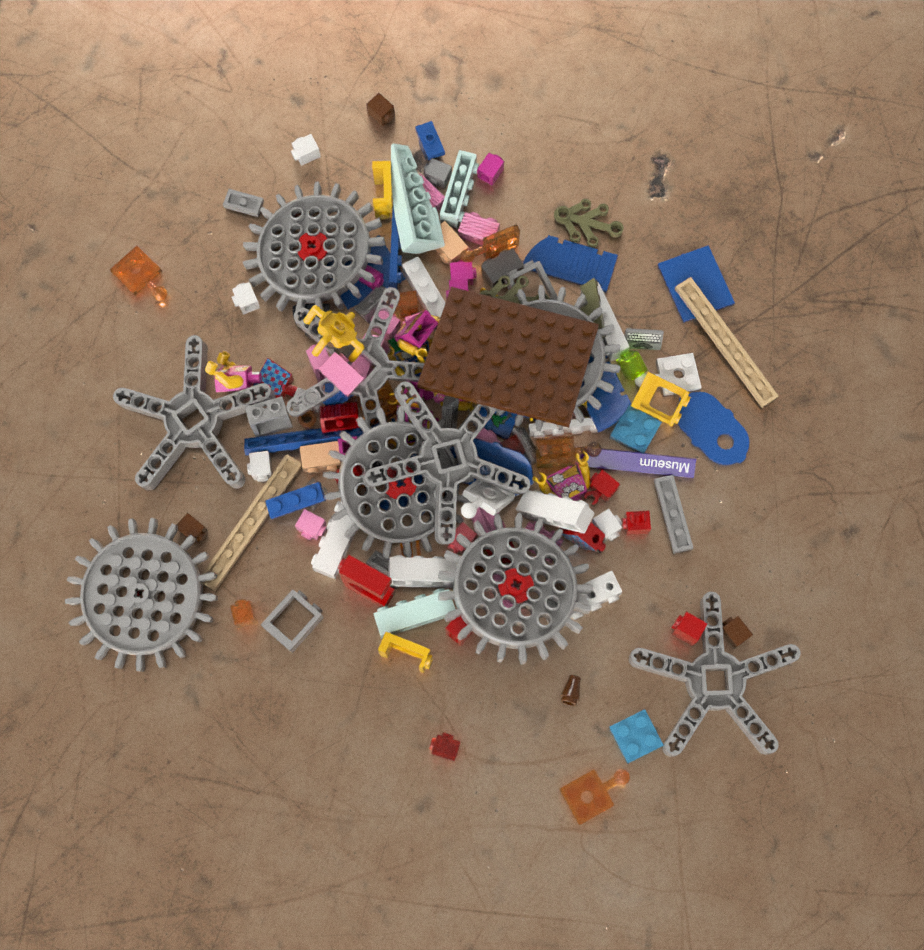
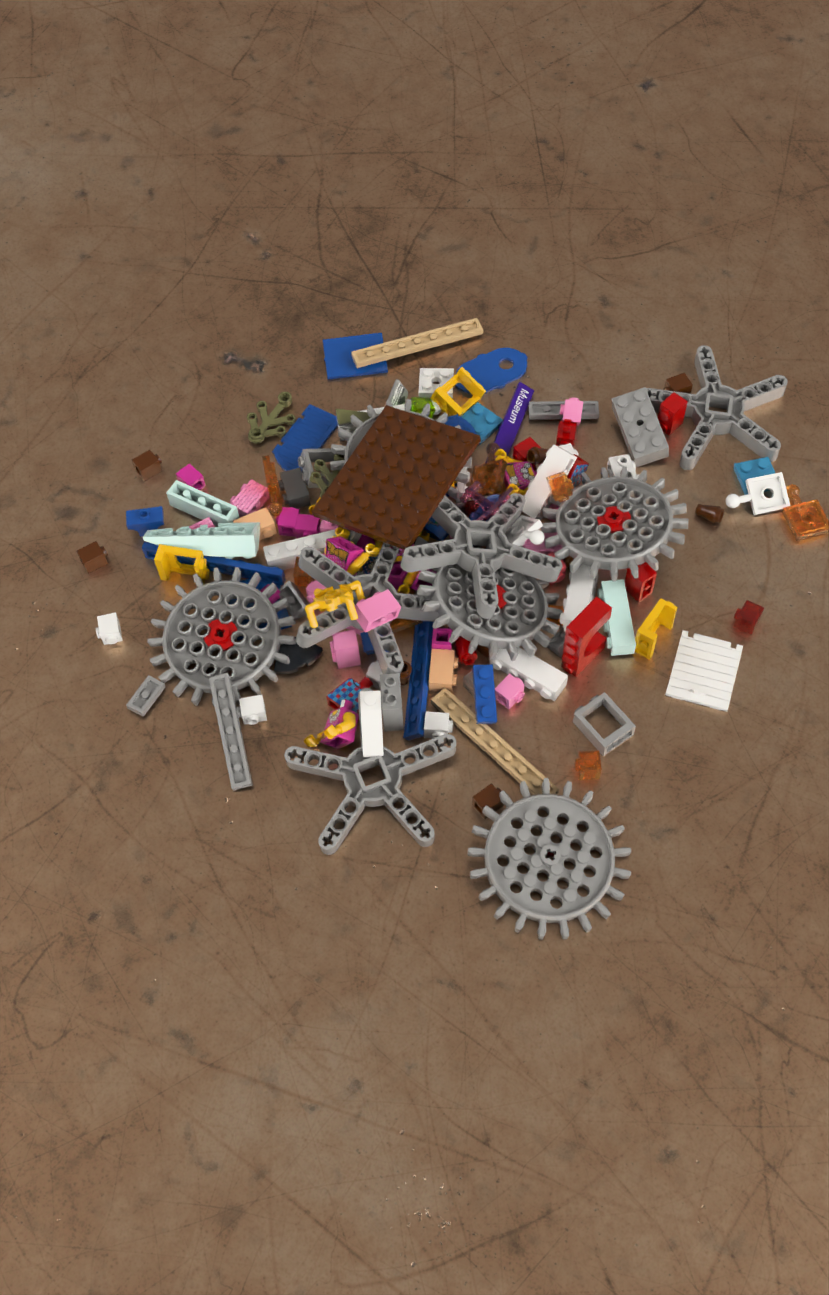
camera: 75 degrees left, 15 degrees down
clear orange plate [109,246,168,301] -> none
red brick [320,401,360,433] -> none
light grey brick [423,158,452,189] -> none
none -> reddish brown brick [132,450,162,482]
none -> light grey plate [209,673,253,791]
none -> white slope [360,690,384,757]
none -> clear pink plate [459,481,513,521]
none -> reddish brown cone [527,447,548,465]
none -> clear orange brick [546,471,574,502]
none -> bright pink brick [560,398,583,426]
none -> light grey brick [611,387,669,467]
none -> white door [665,630,743,712]
none -> white plate [726,472,791,516]

